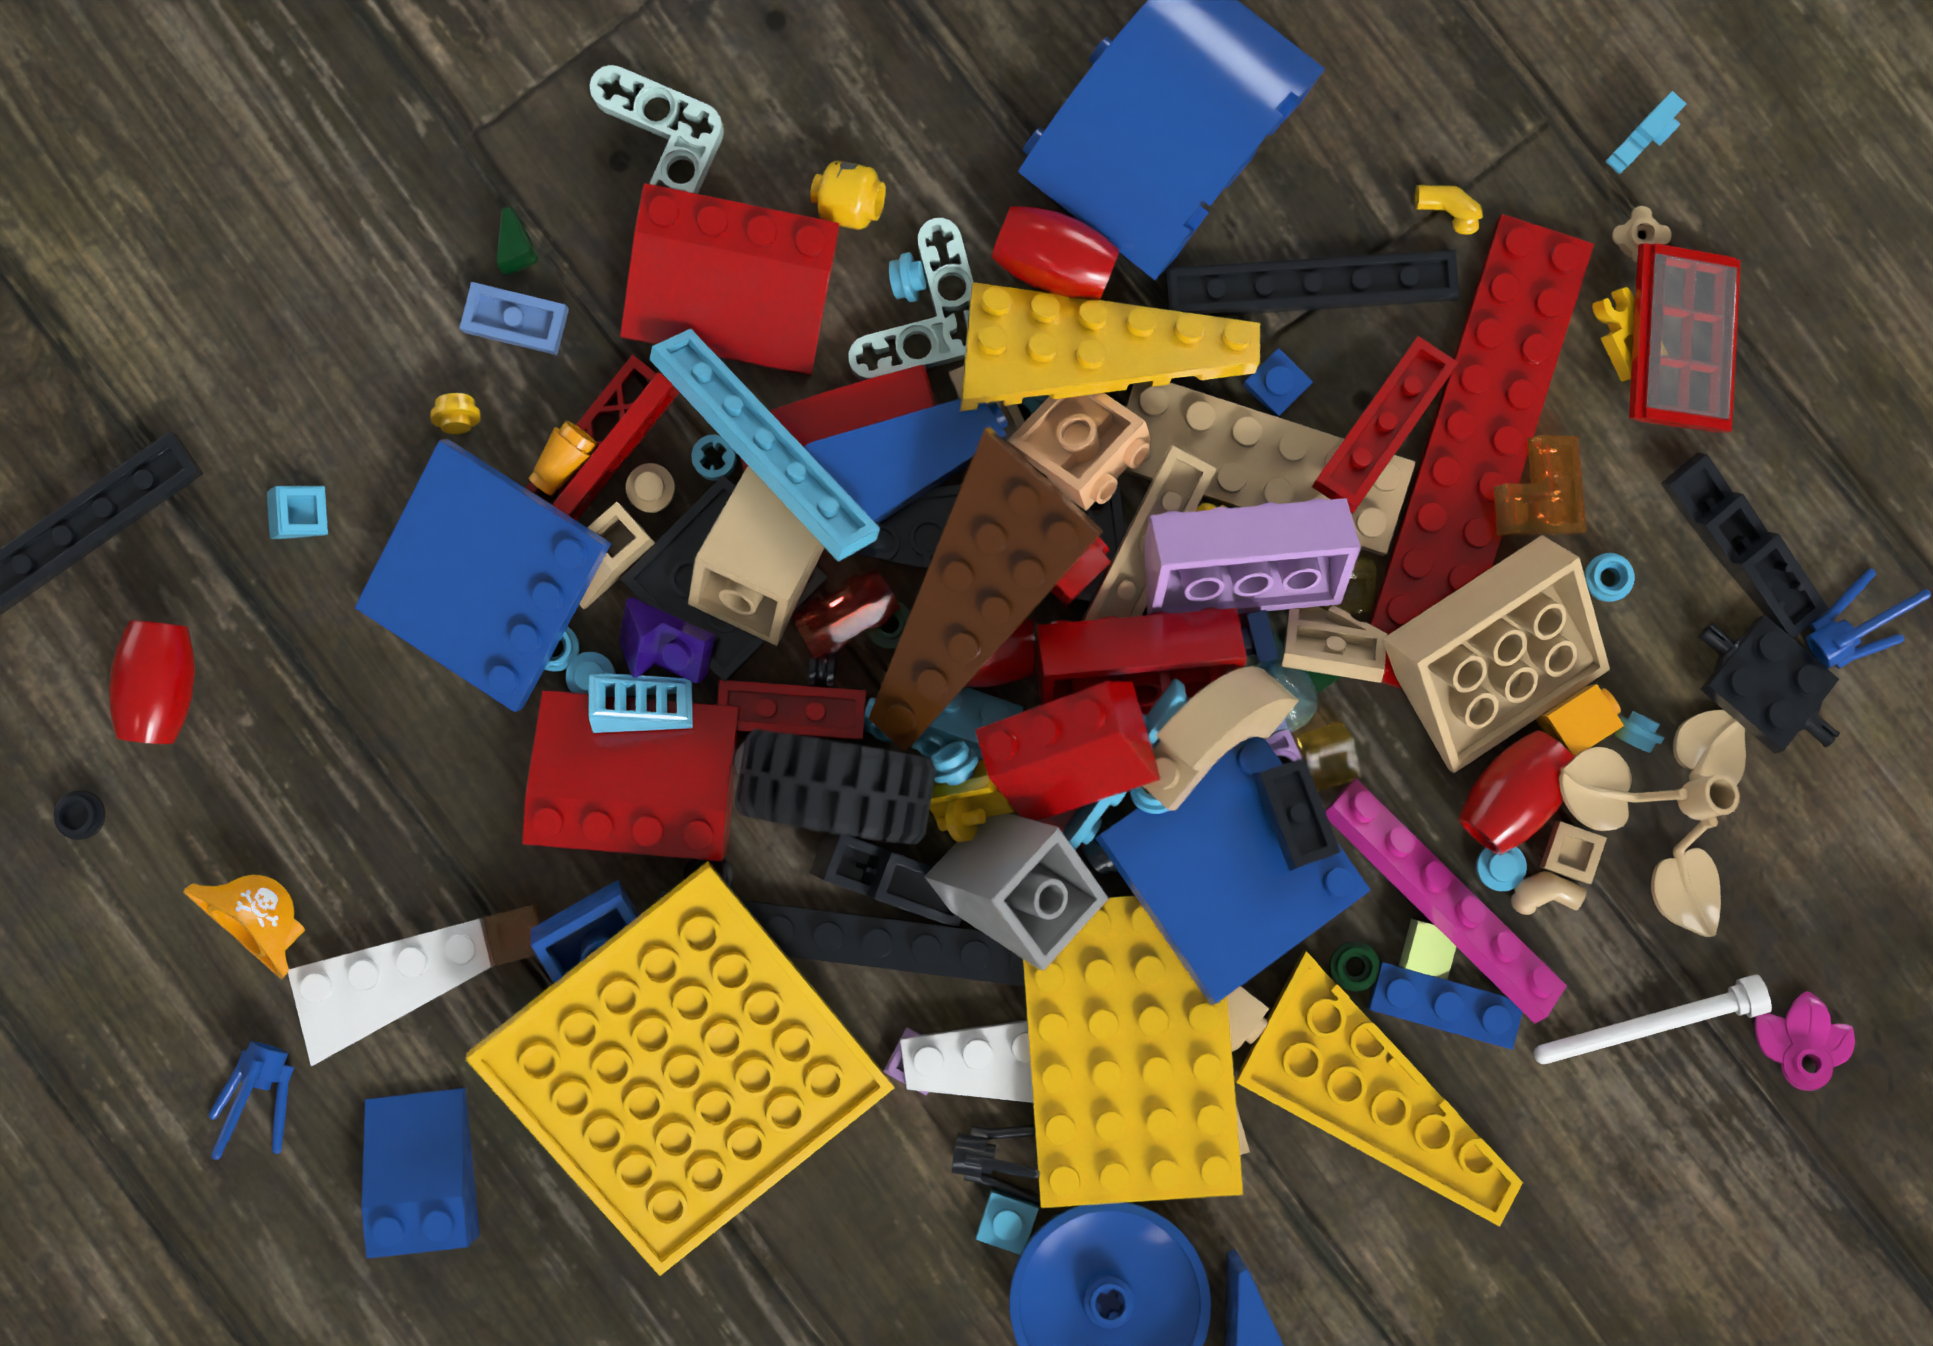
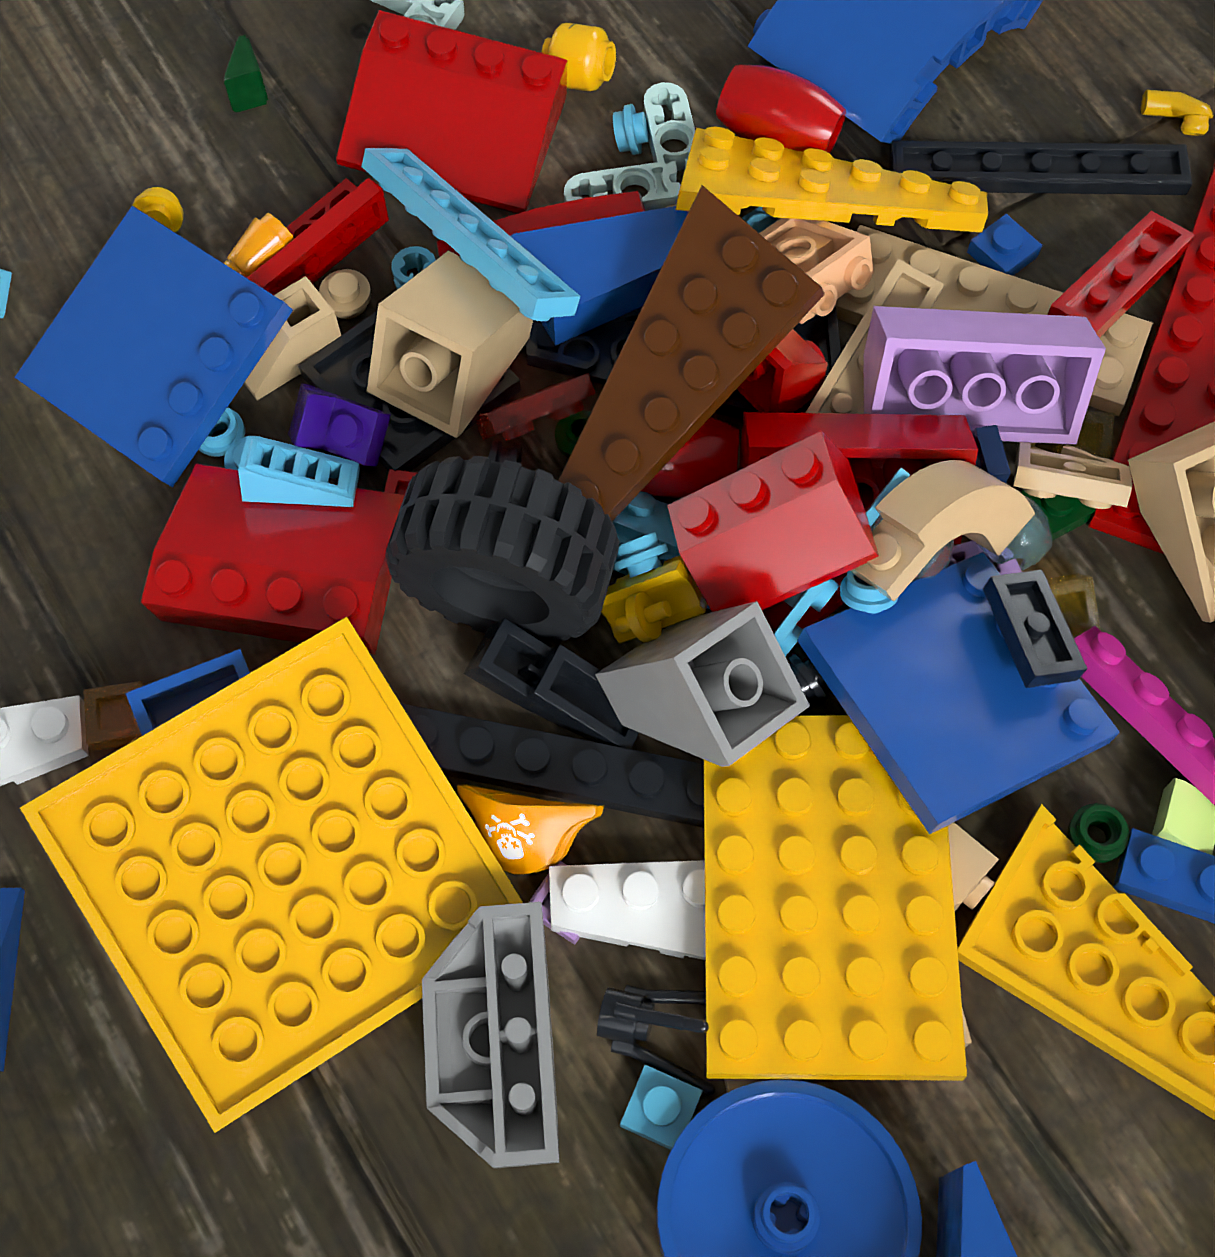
camera: 10 degrees right, 20 degrees down
medium blue plate [459,282,569,355] -> none
none -> light grey wedge [422,902,559,1168]
none -> light orange hat [457,784,604,874]

